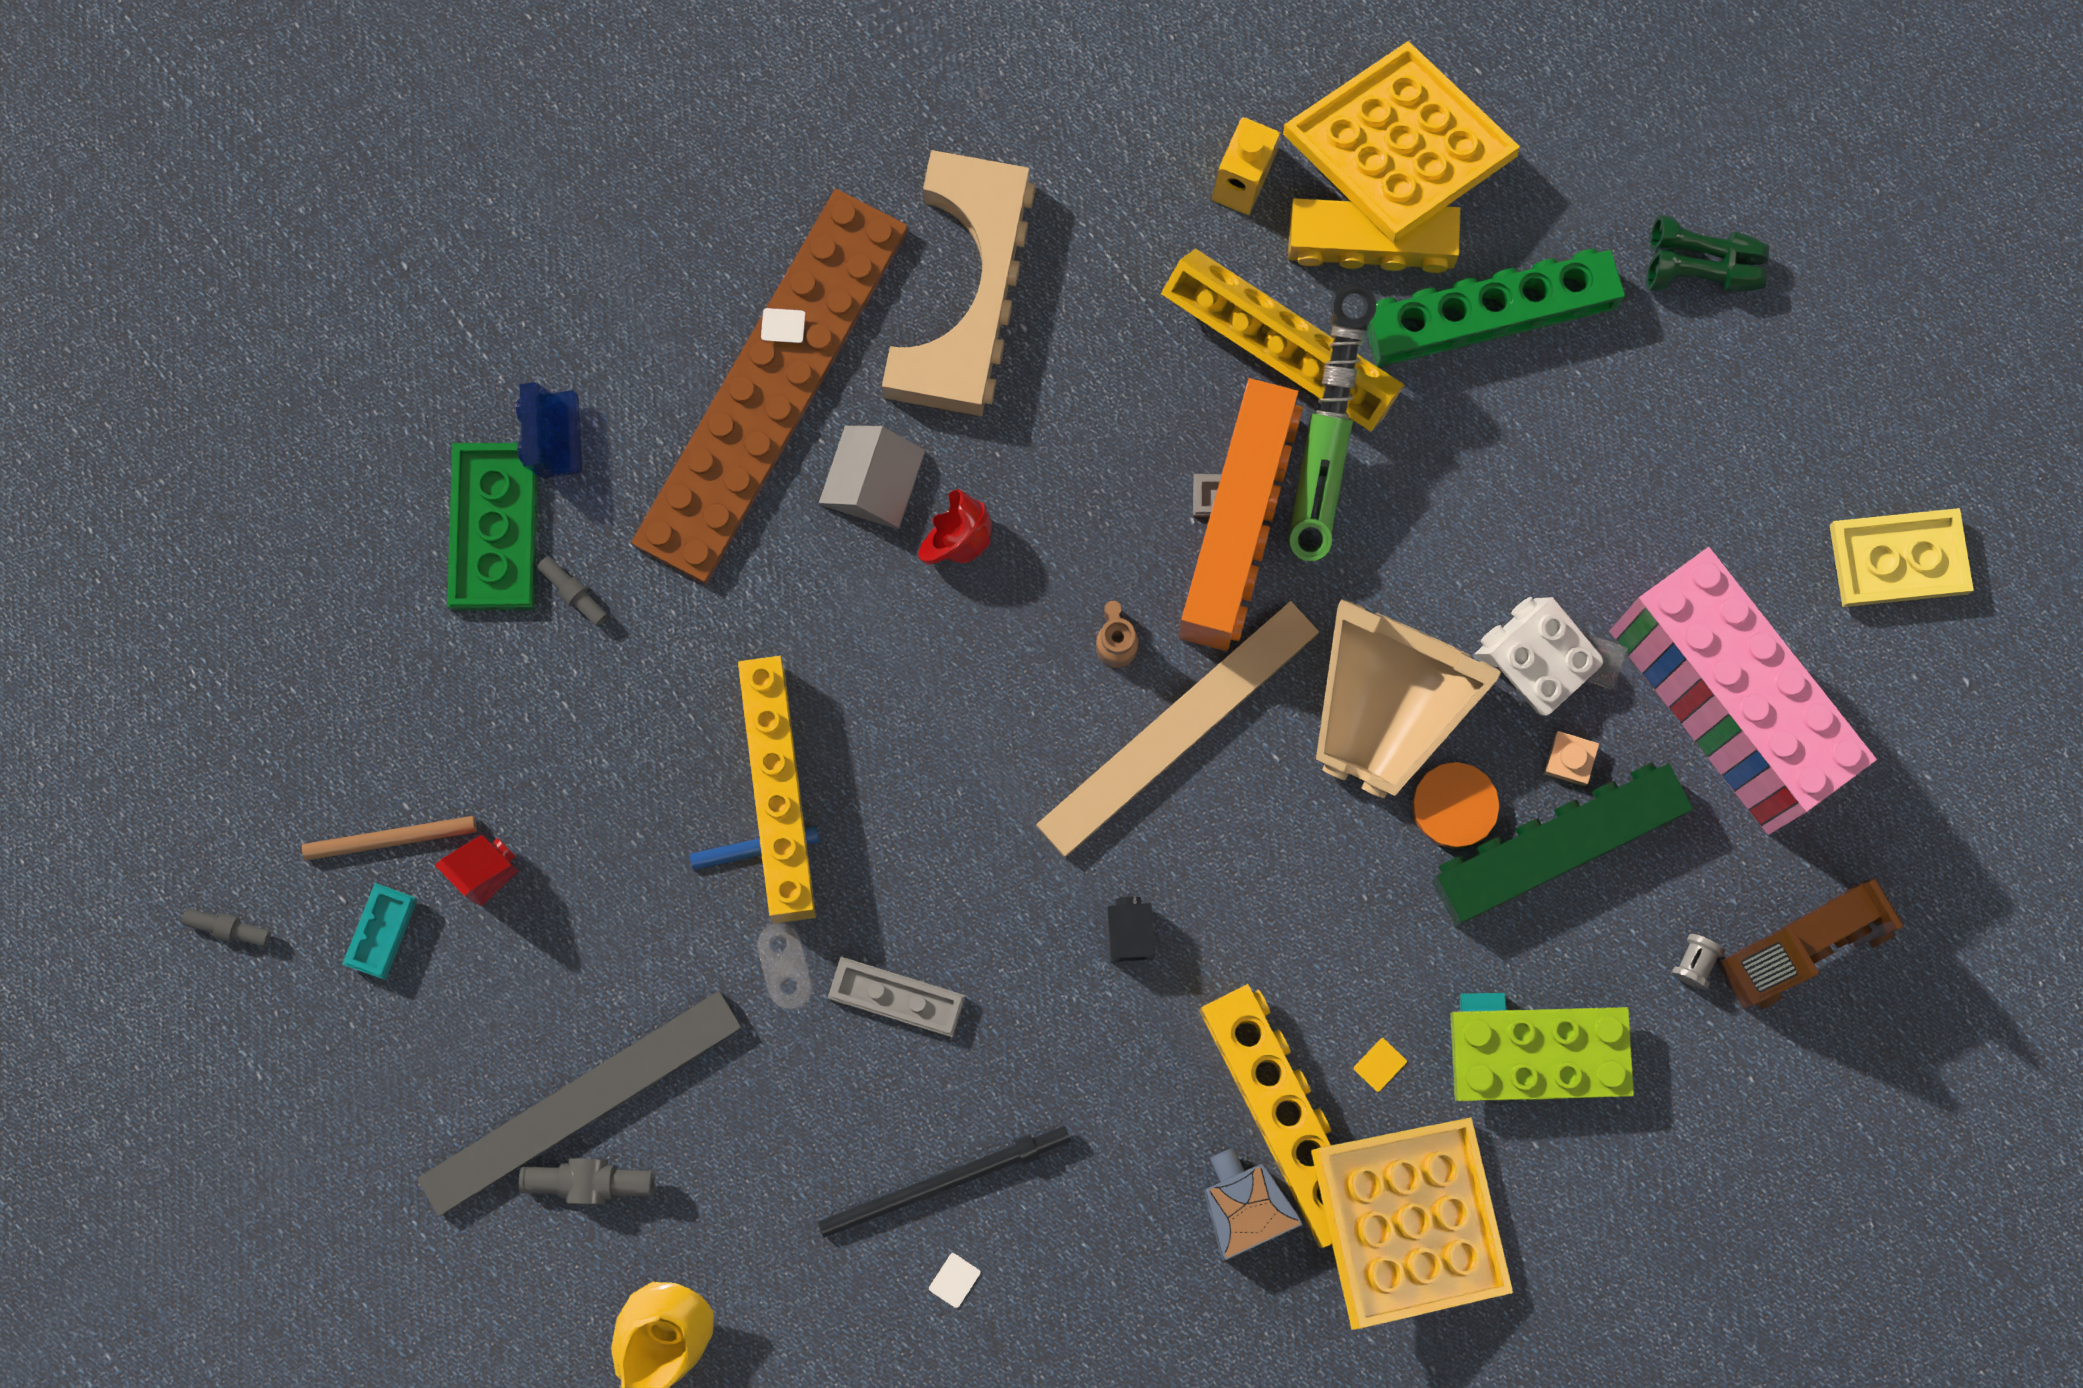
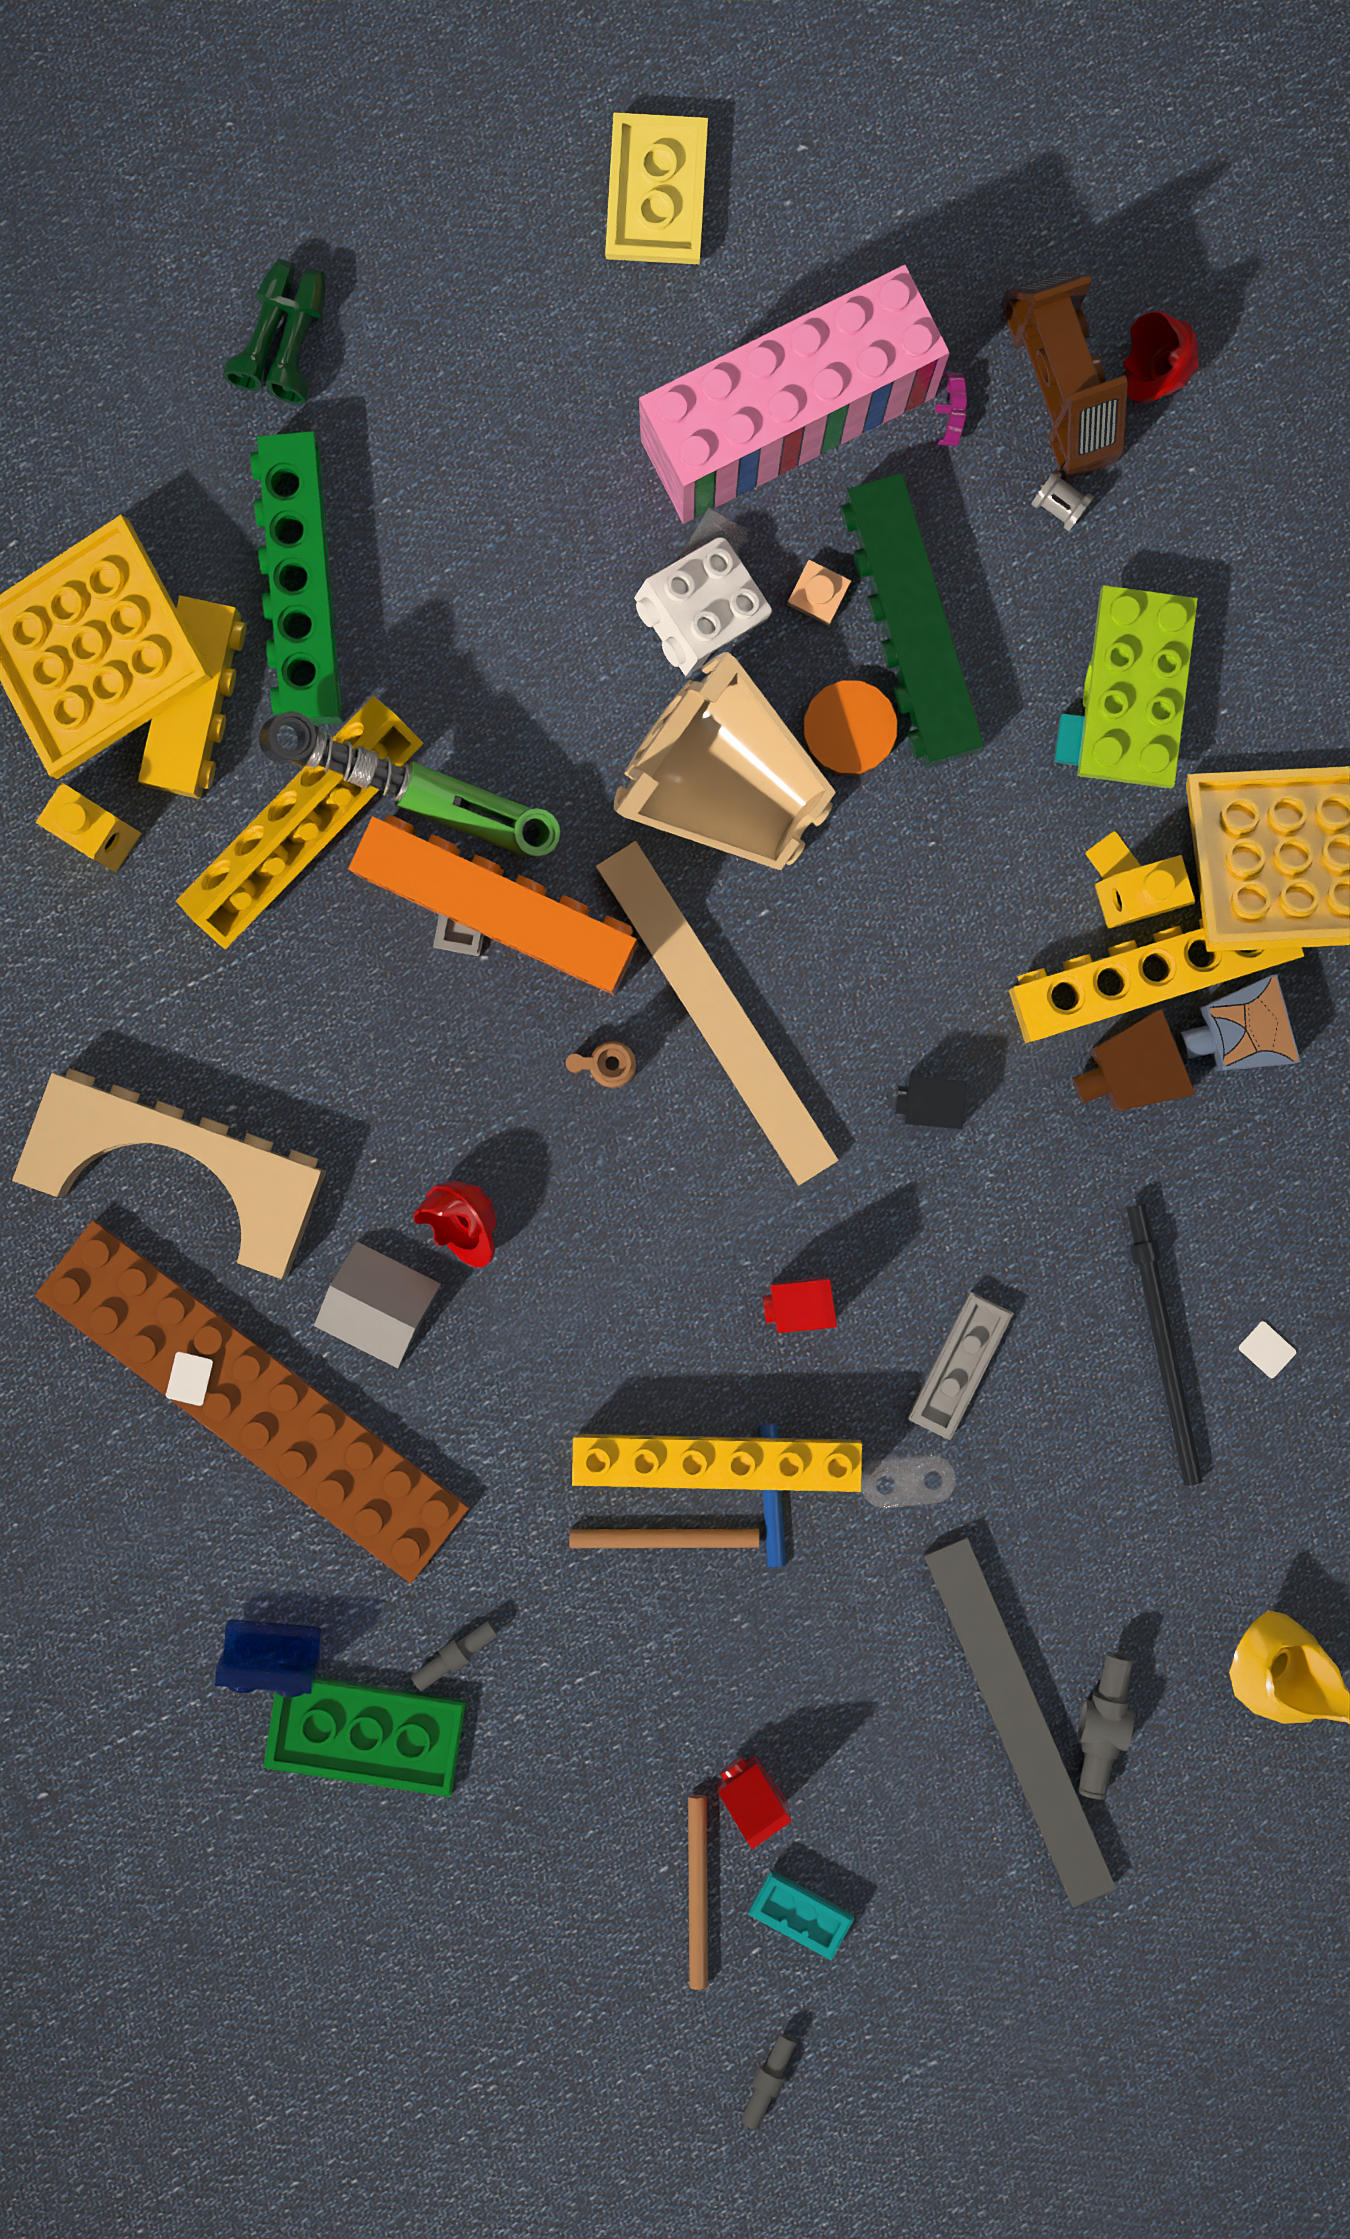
camera: 80 degrees left, 10 degrees up
none -> medium nougat bar [569,1529,759,1548]
none -> red slope [762,1276,837,1333]
none -> magenta piece [935,372,967,446]
none -> reddish brown torso [1072,1009,1195,1111]
none -> yellow torso [1095,855,1195,929]
none -> red piece [1123,311,1199,404]

